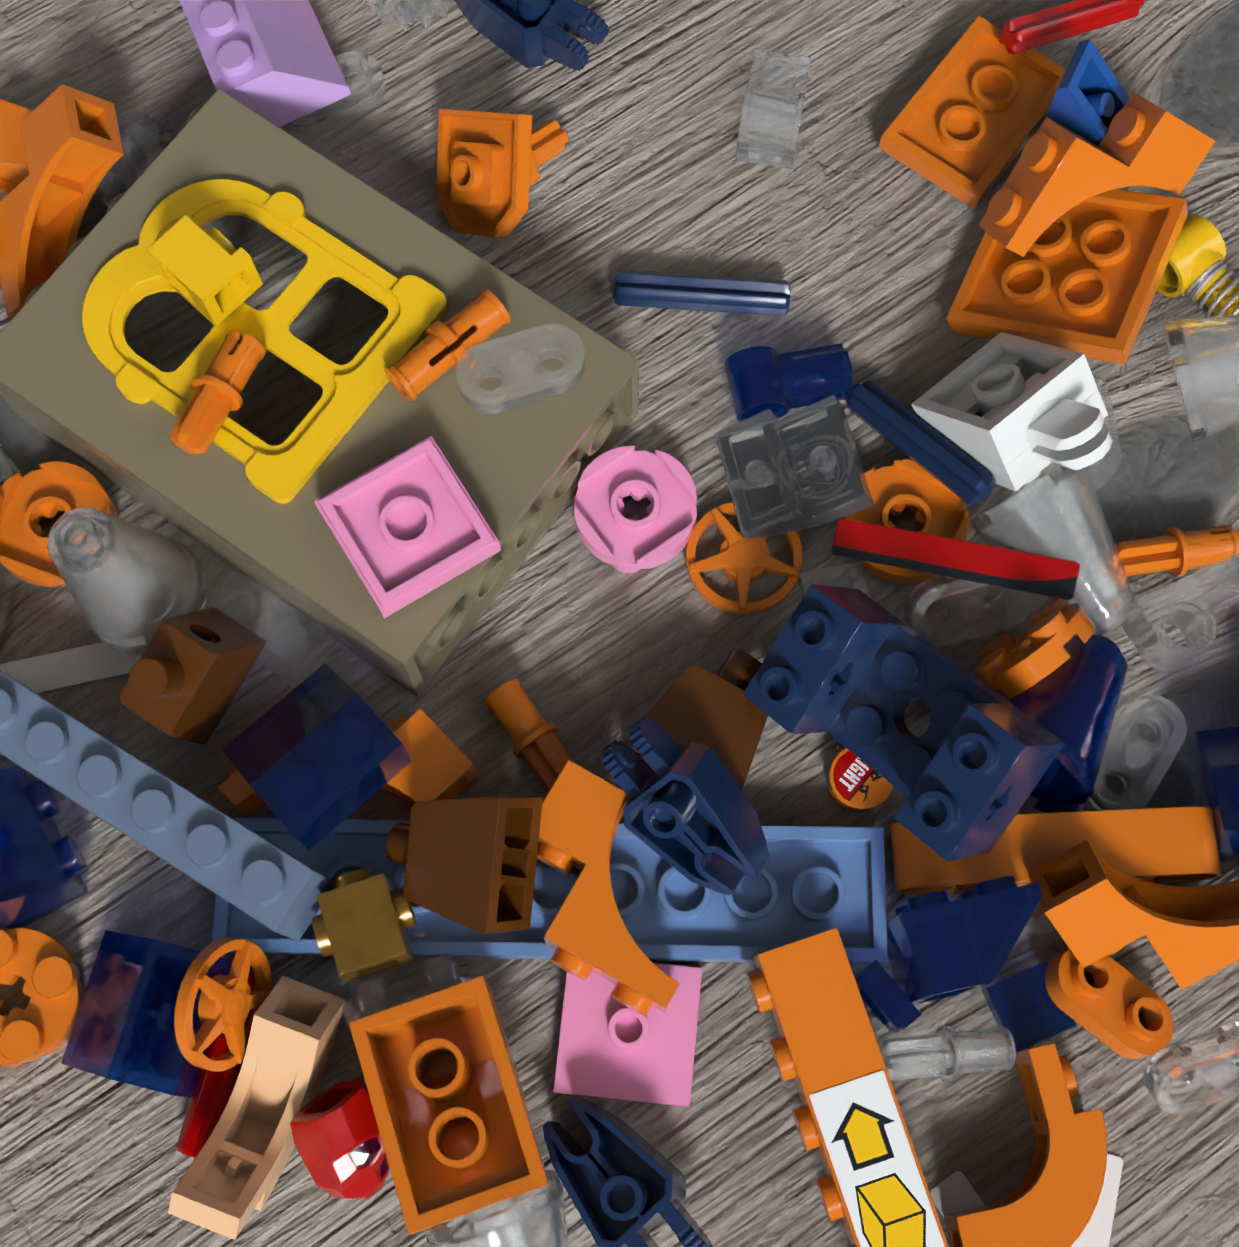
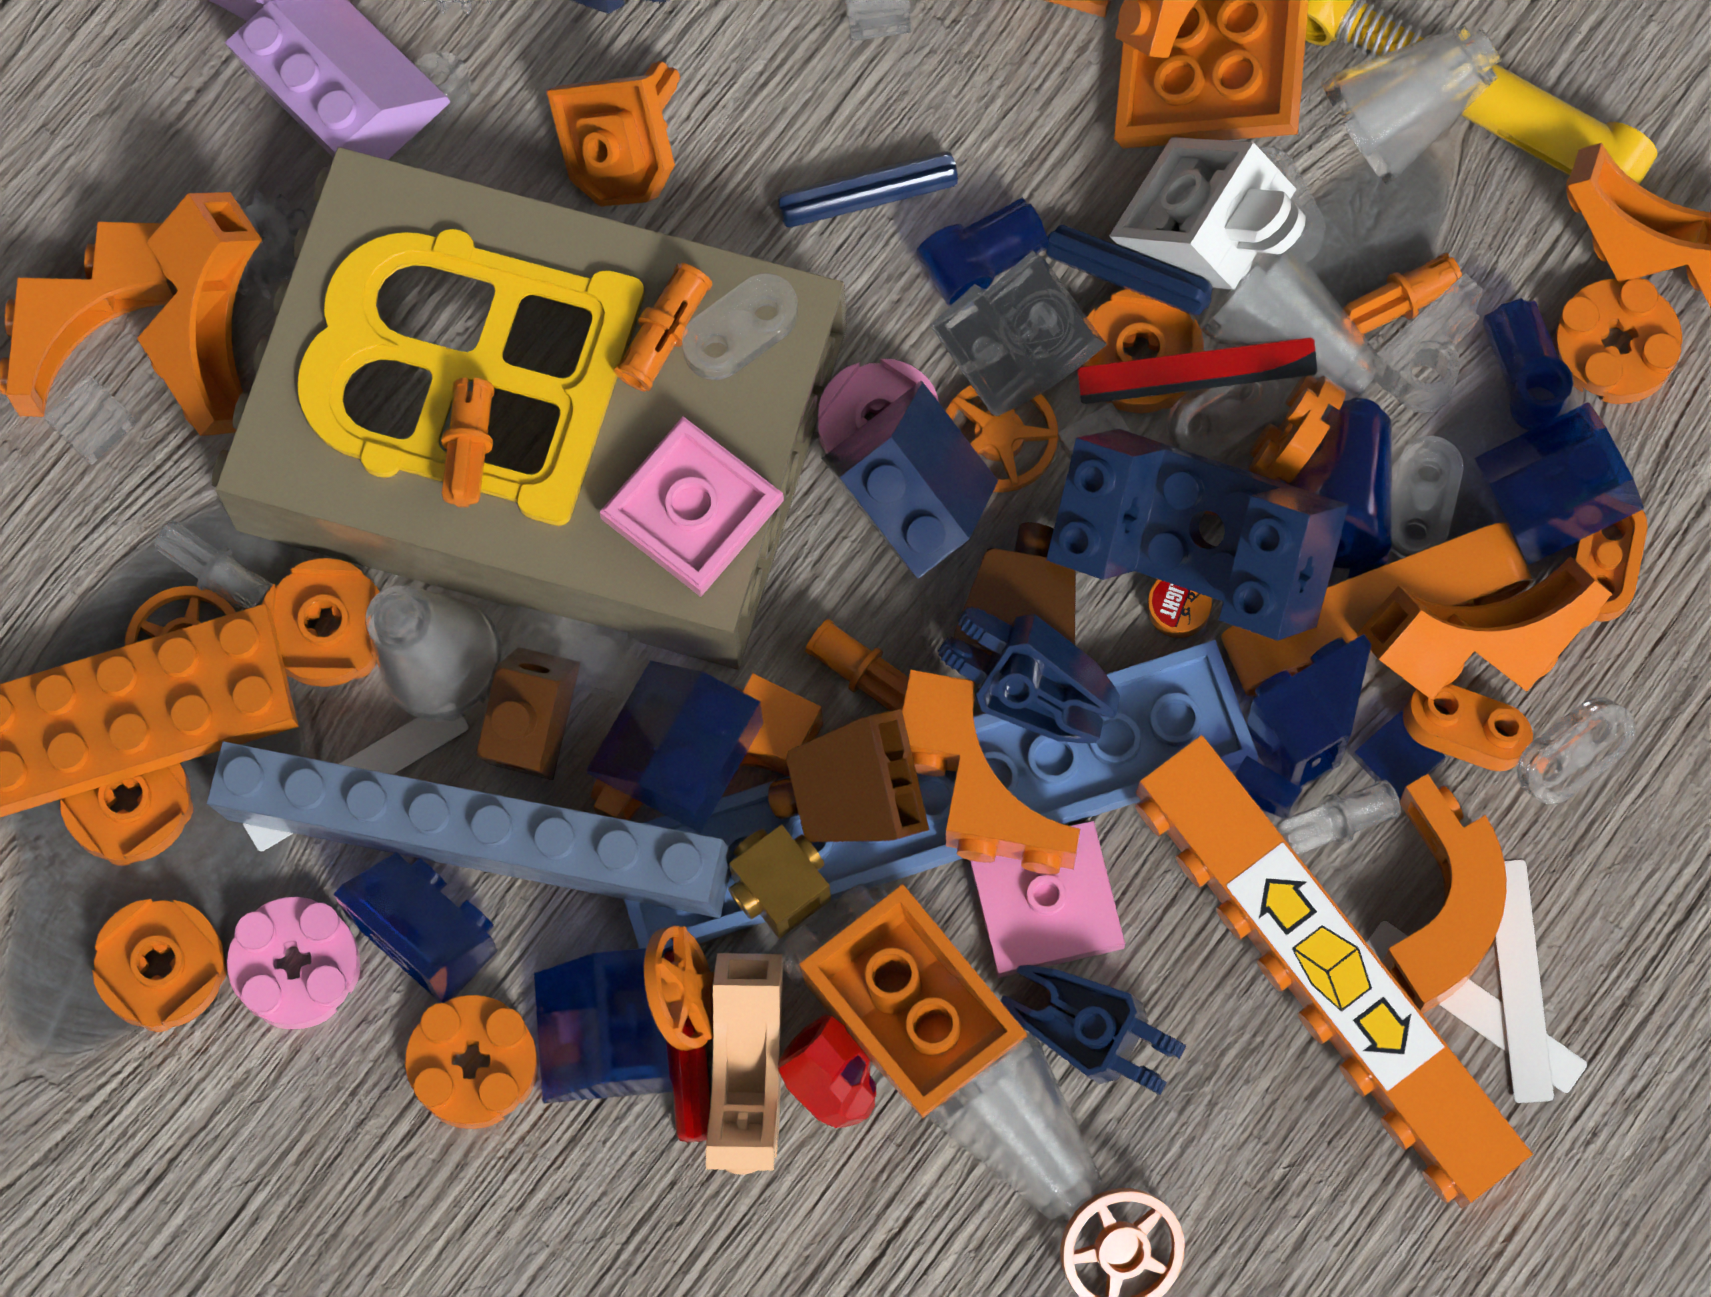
camera: 15 degrees left, 0 degrees up
yellow brick [147,214,263,327] -> none
none -> dark blue slope [821,381,998,579]

